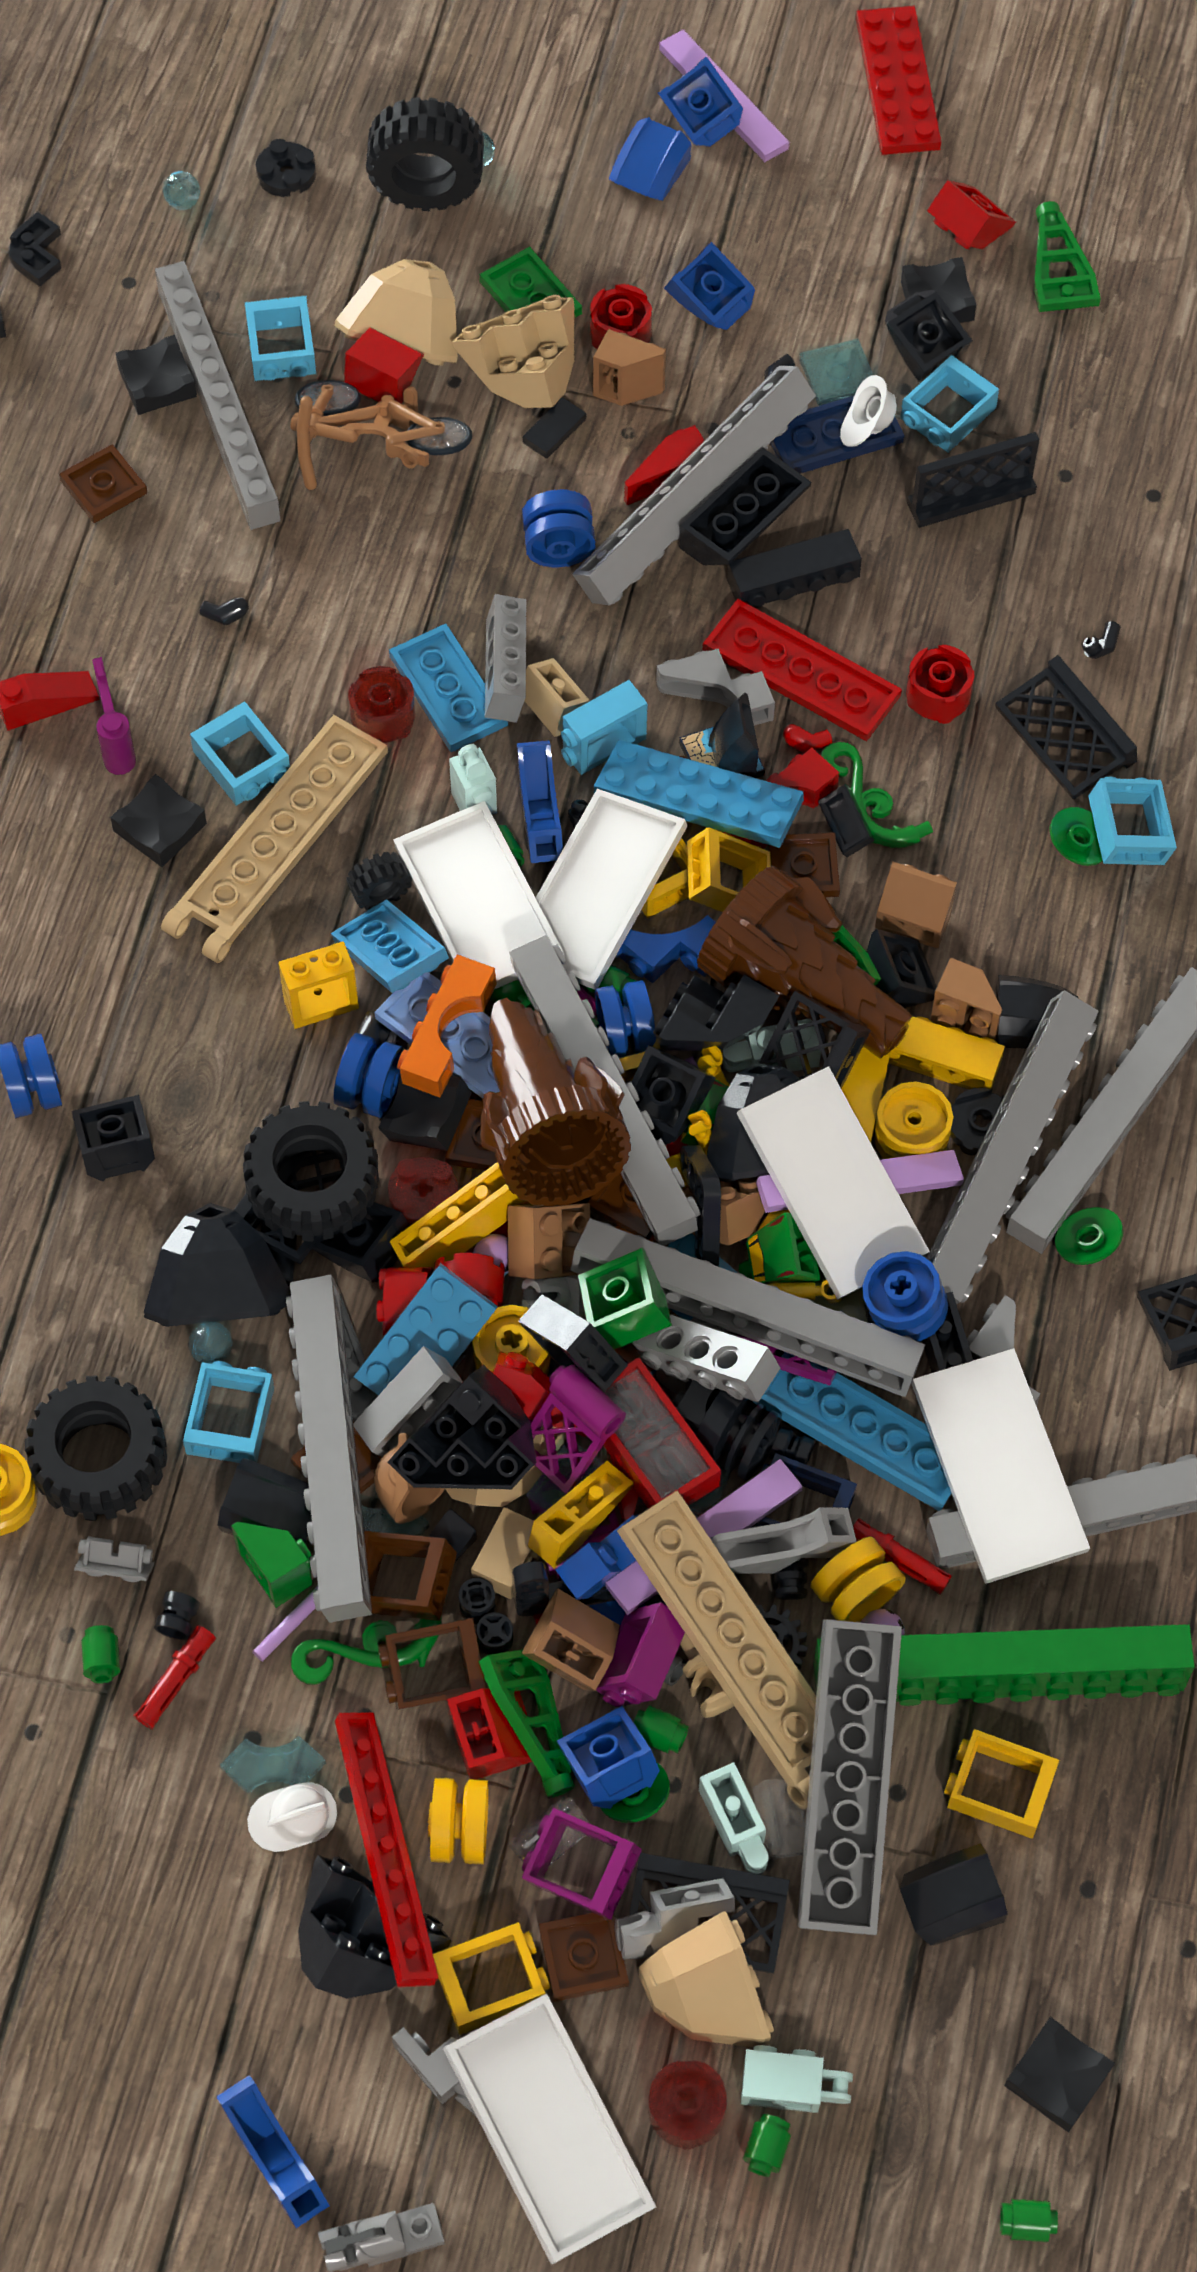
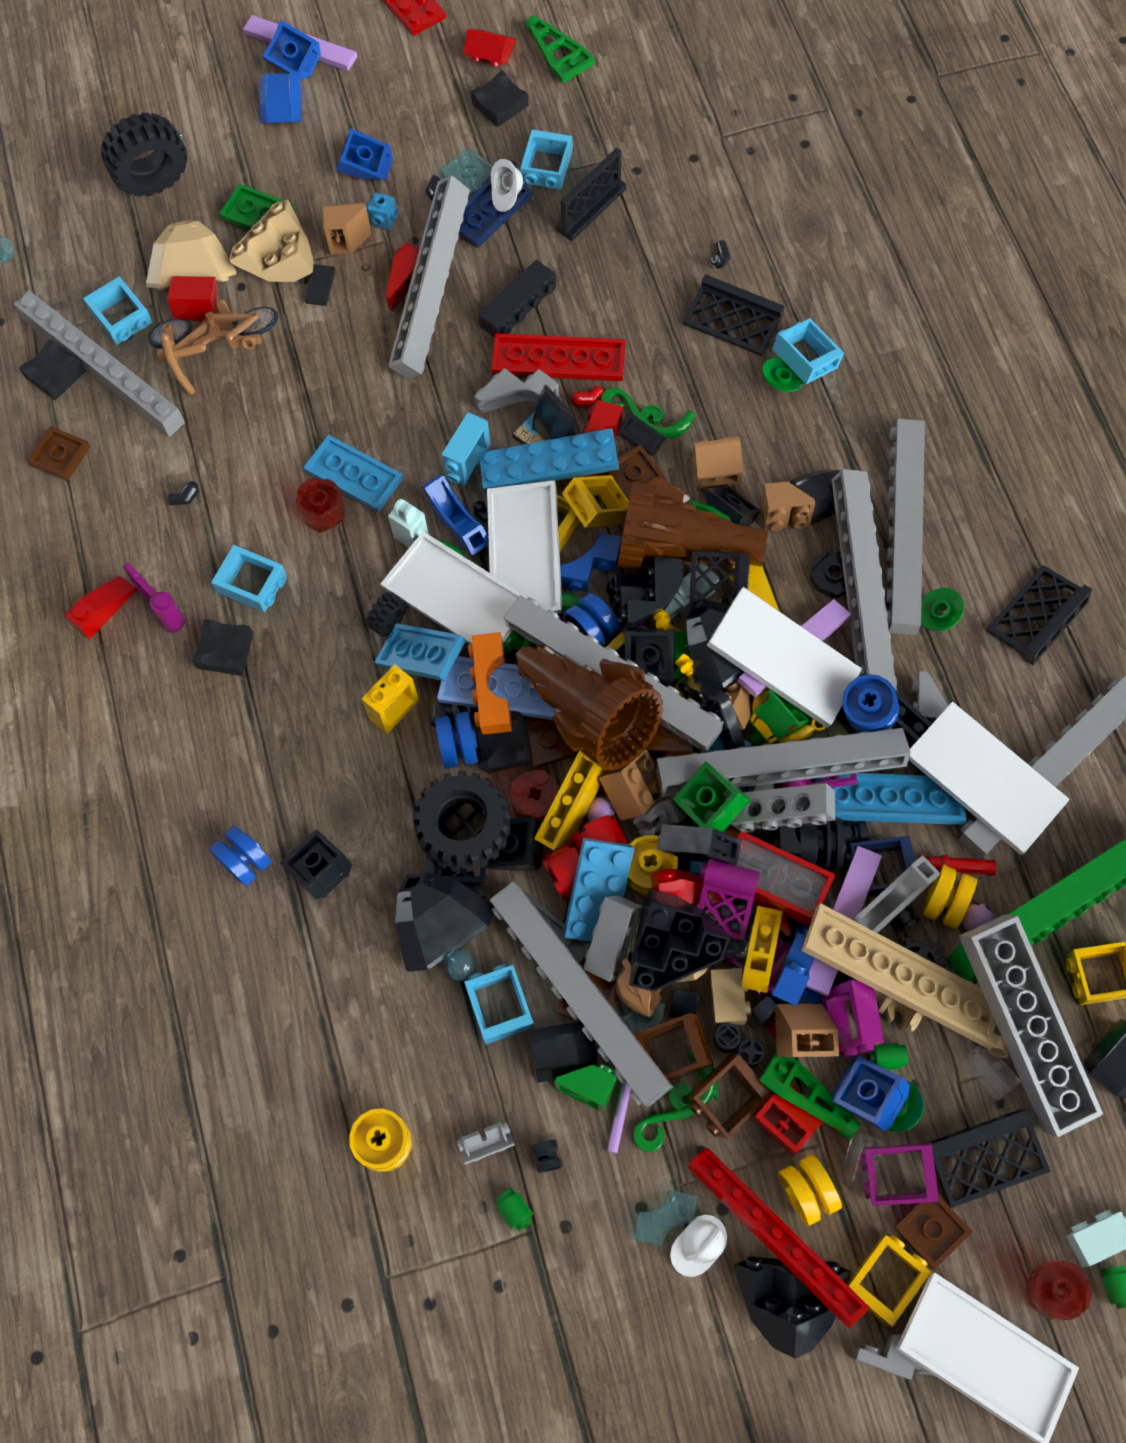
camera: 25 degrees left, 5 degrees up
black tyre [25,1375,167,1521] -> none
red pin [133,1625,217,1730] -> none
tan hinge [161,715,388,963] -> none
black plate [255,139,316,197] -> none
light grey brick [485,594,526,723] -> none
blue wheel [522,489,595,568] -> none
tan brick [525,658,590,737] -> none
red brick [590,284,652,349] -> none
light grey plate [615,1878,735,1960] -> none
tan brick [638,1911,774,2048] -> none
black slope [679,448,811,565] -> none
light aqua brick [699,1762,768,1874] -> none
yellow wheel [874,1081,954,1159] -> none
black slope [885,290,973,382] -> none
yellow brick [889,1016,1005,1089] -> none
red brick [906,645,975,724] -> none
none -> dark azure brick [366,193,398,230]

